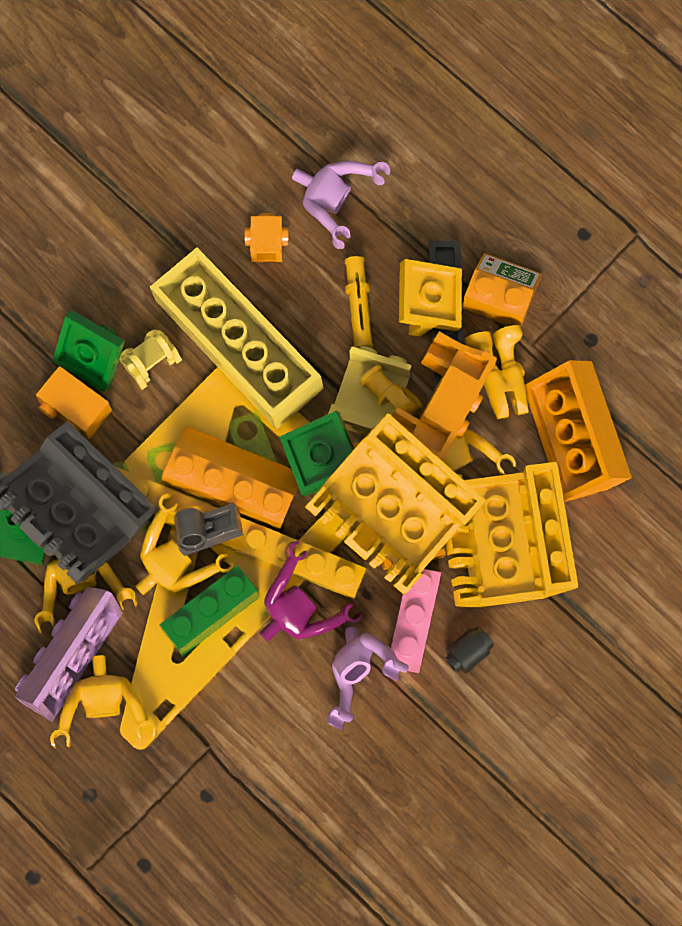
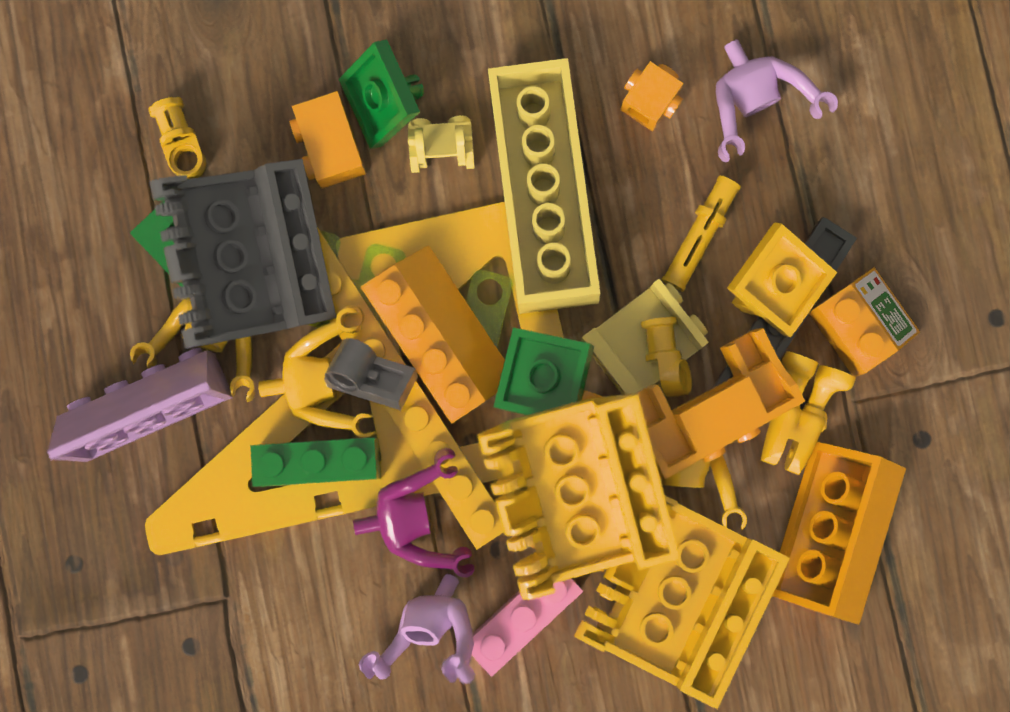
camera: 35 degrees right, 10 degrees up
yellow piece [50,655,157,749] -> none
pearl dark grey brick [445,626,494,674] -> none

